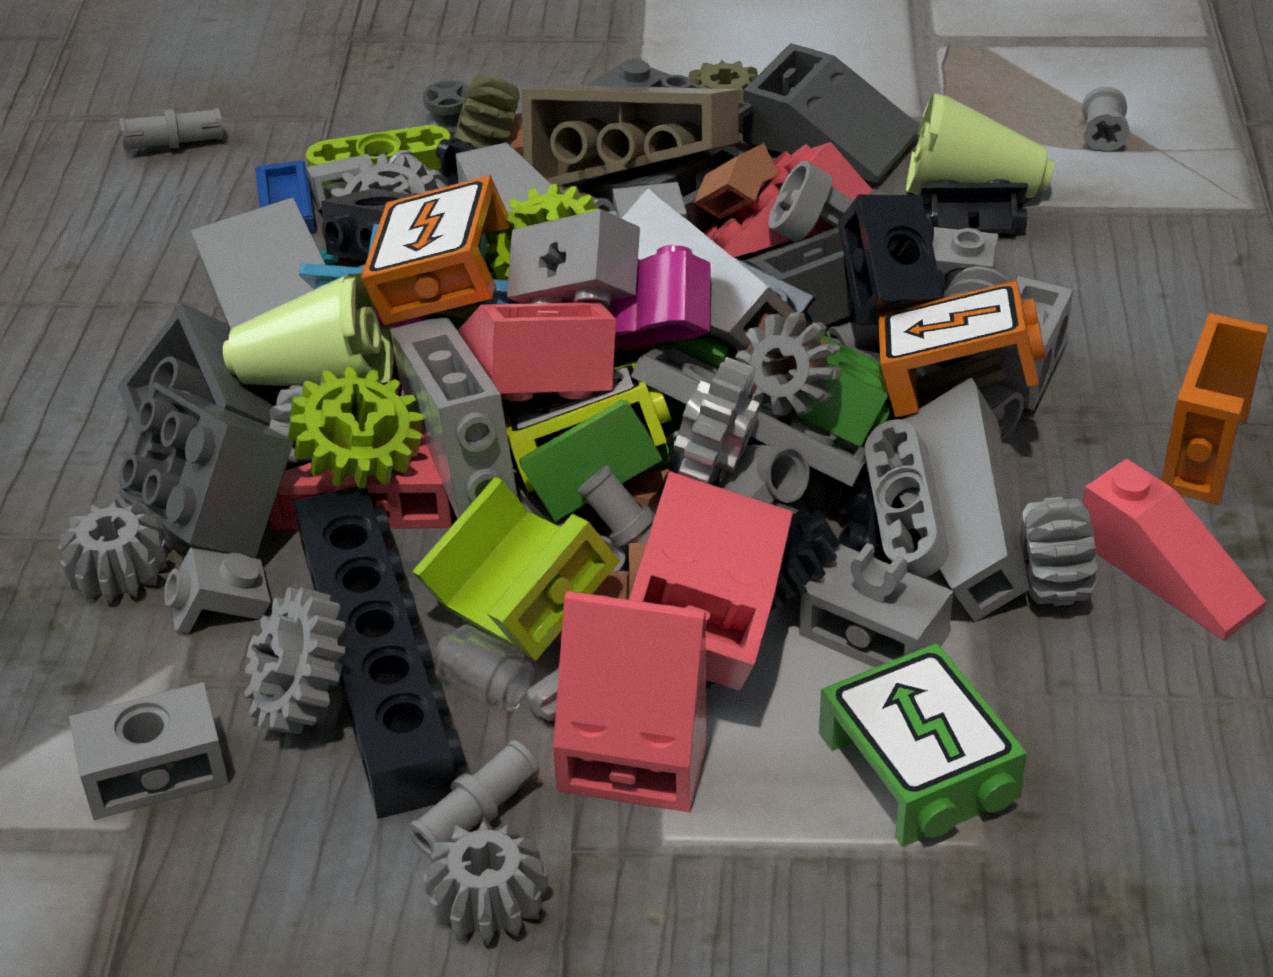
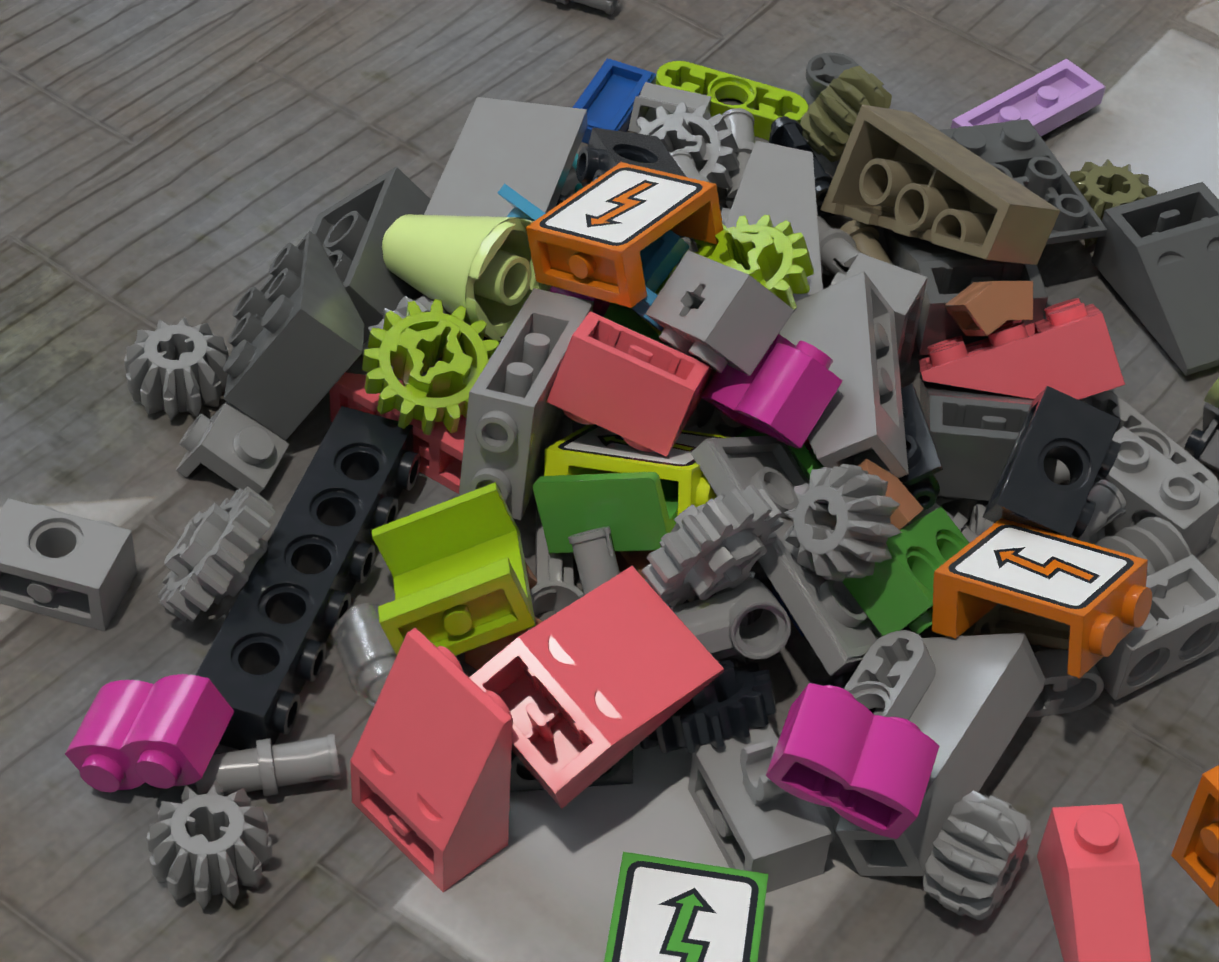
camera: 30 degrees right, 5 degrees up
light grey piece [768,160,854,242] -> none
none -> dark pink brick [65,674,234,792]
none -> dark pink brick [766,683,940,839]
none -> lavender plate [951,59,1106,136]

